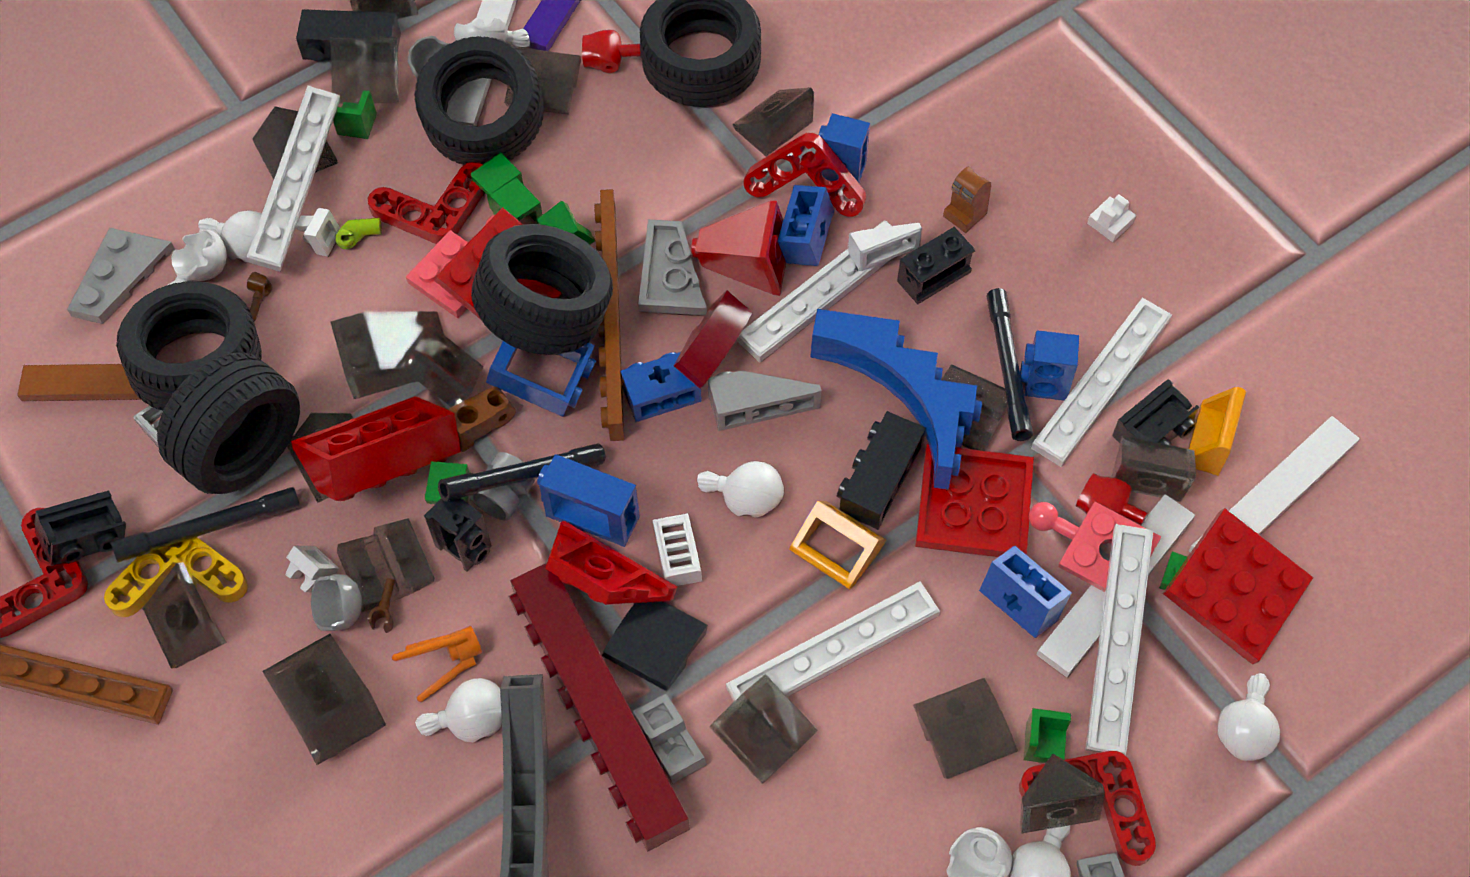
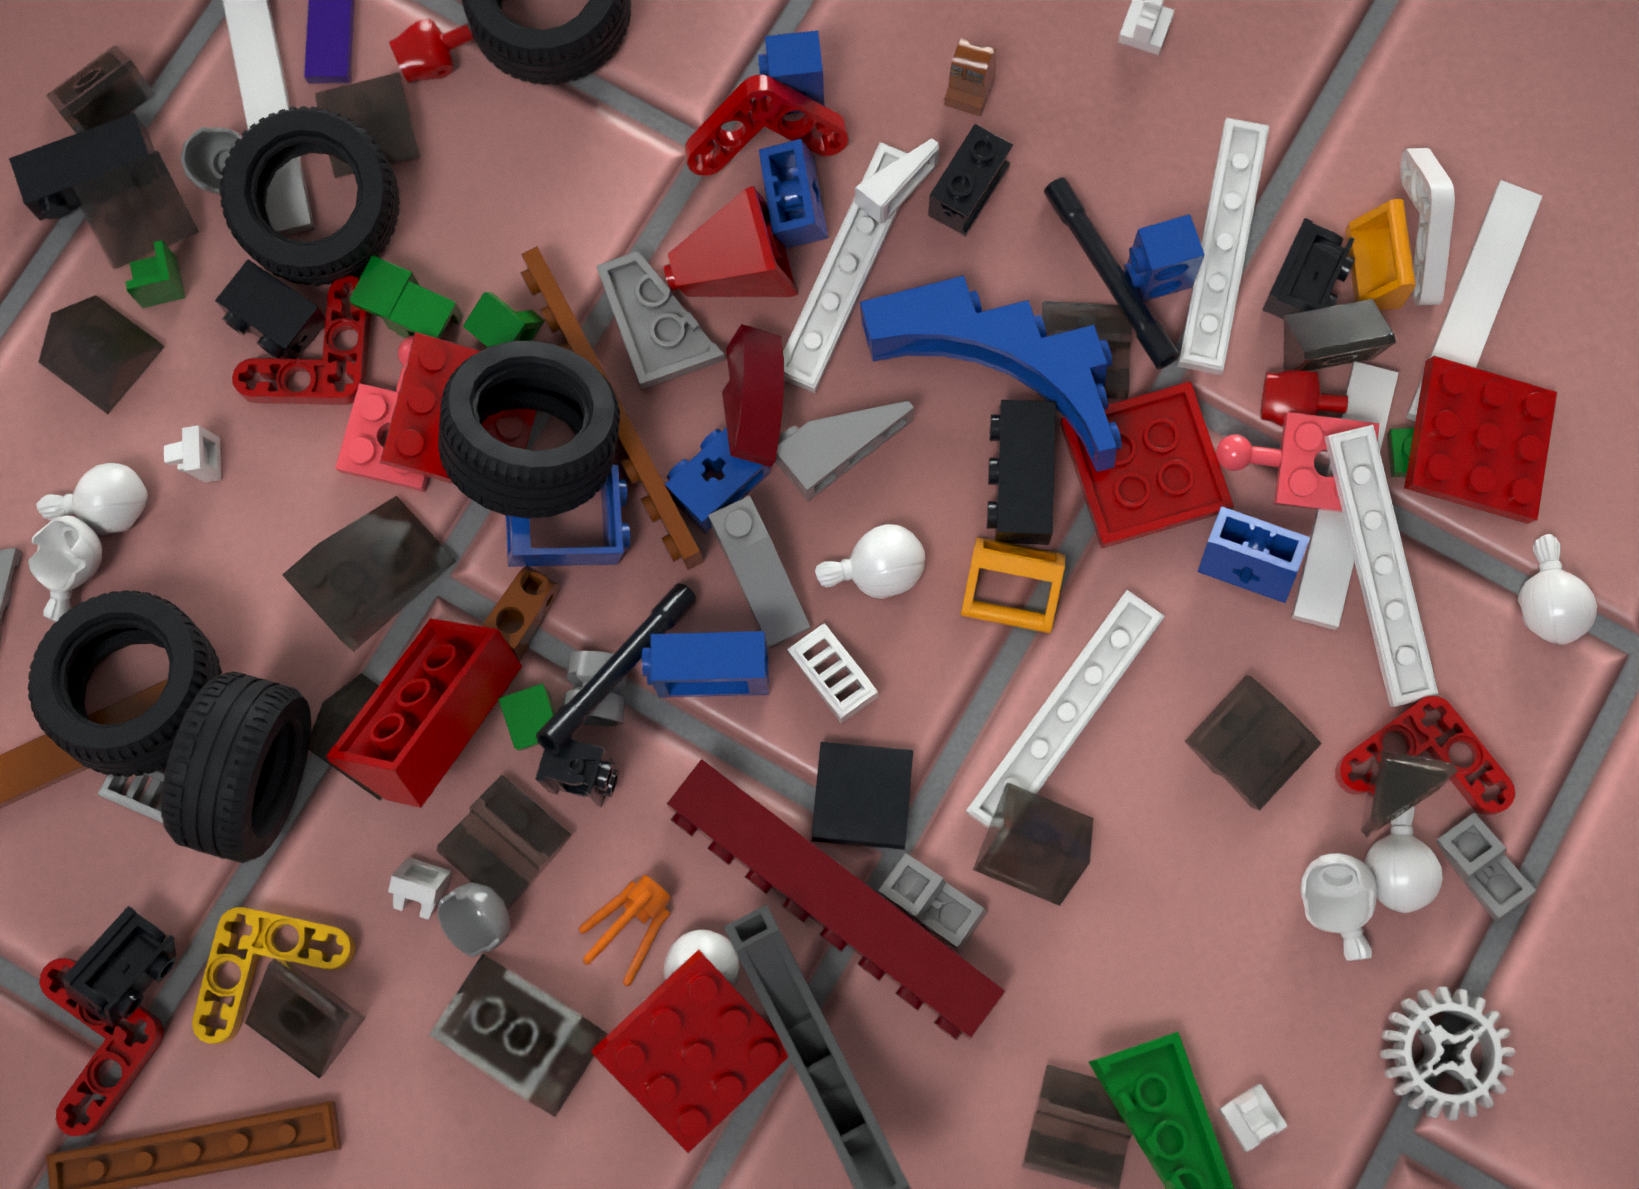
camera: 20 degrees left, 15 degrees up
black piece [111,487,300,563] -> none
white tile [246,86,340,272] -> none
reddish brown hand [247,272,272,321] -> none
lime arm [335,218,382,249] -> none
reddish brown hand [368,578,395,633] -> none
clear smoke slope [397,323,484,407] -> none
white hair [454,16,530,48] -> none
red wing [545,521,677,605] -> none
clear smoke slope [732,87,814,157] -> none
green panel [1023,708,1071,763] -> none
none -> black hinge [215,259,325,359]
none -> red plate [591,949,789,1153]
none -> light grey slope [708,496,811,648]
none -> white beam [1400,148,1455,306]

